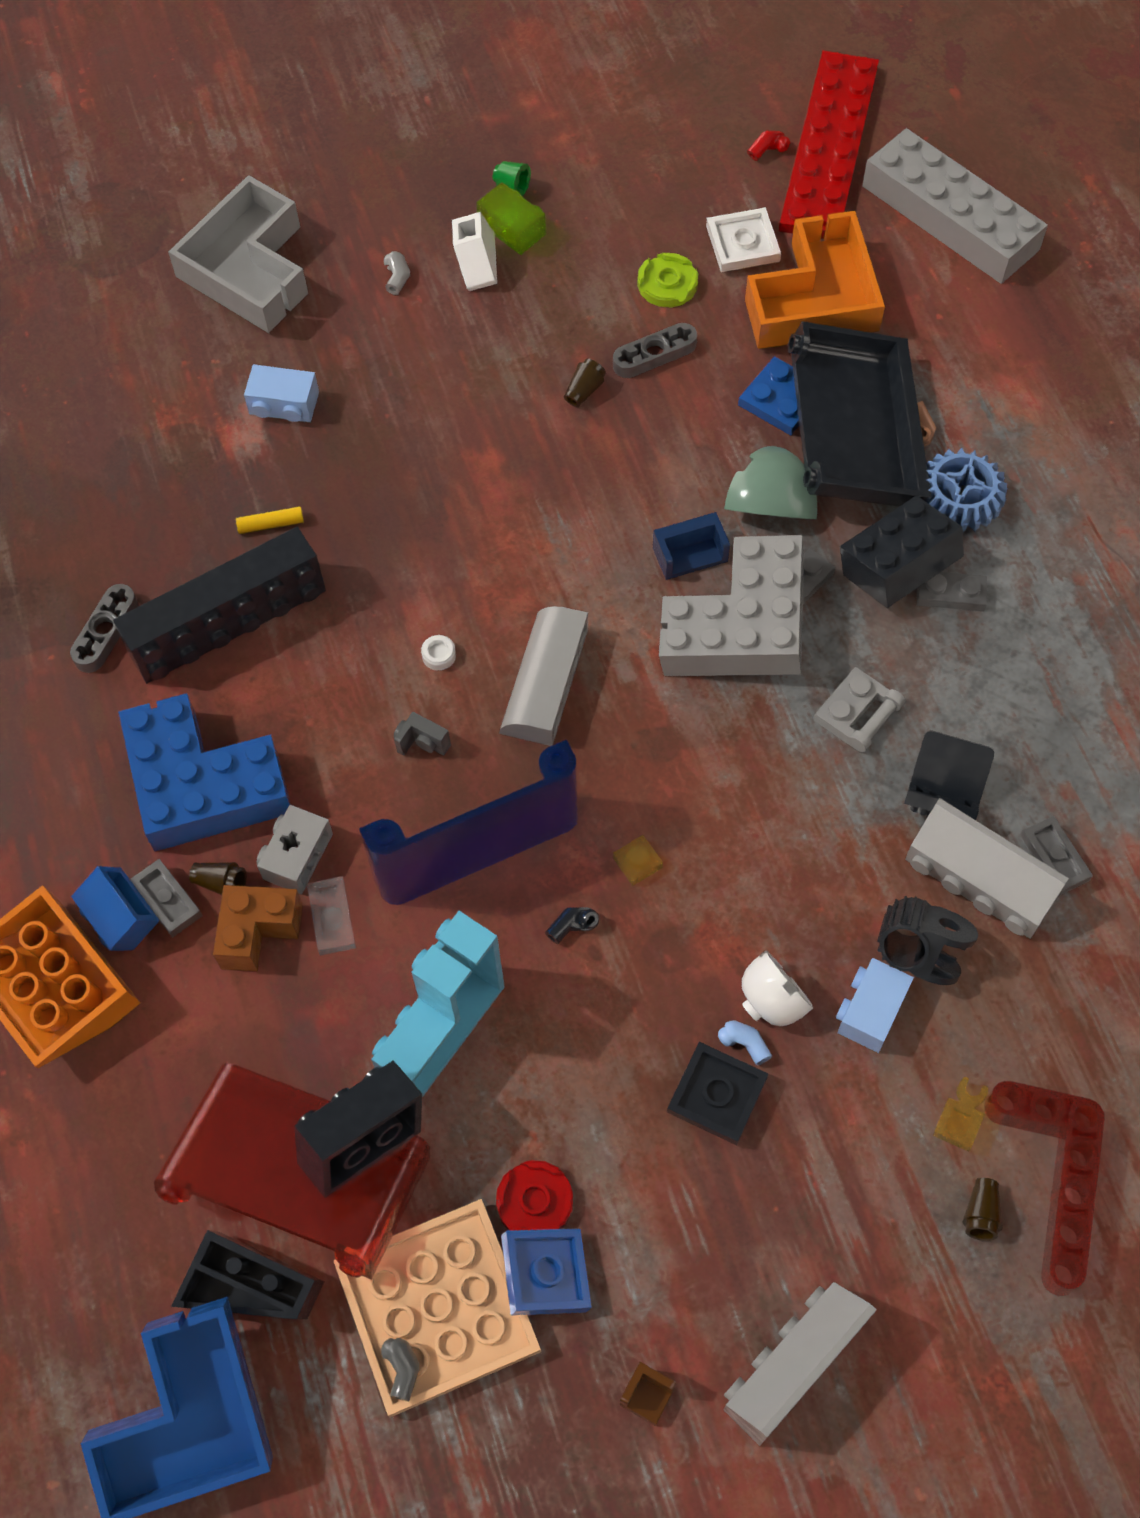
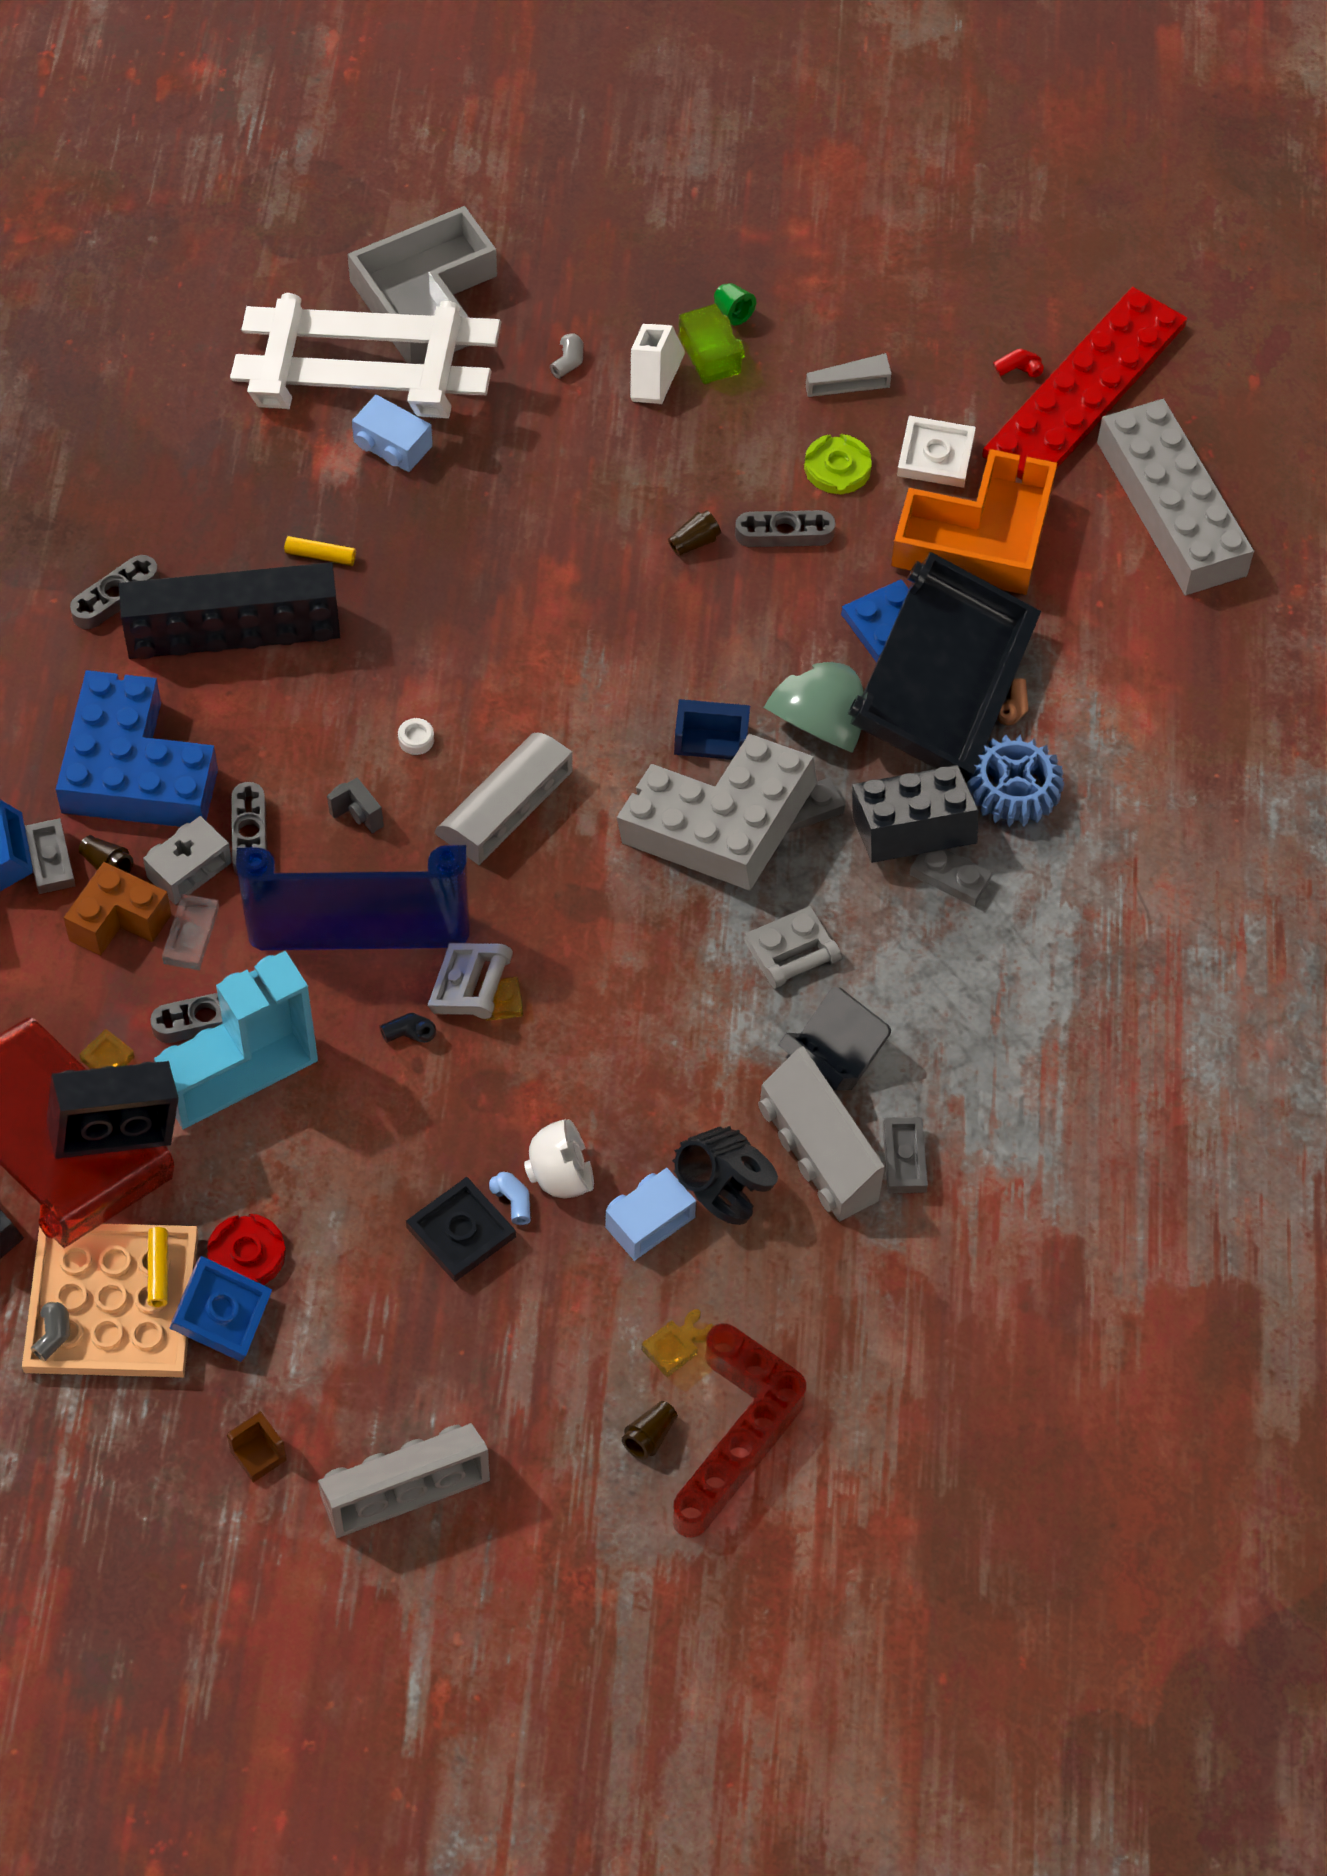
camera: 20 degrees right, 5 degrees down
none -> clear yellow plate [79,1029,135,1069]
none -> yellow piece [147,1227,168,1307]
none -> flat silver beam [150,993,223,1043]
none -> white fence [230,293,502,418]
none -> flat silver beam [232,782,267,881]
none -> light grey plate [427,943,513,1019]
none -> light grey piece [806,353,891,397]

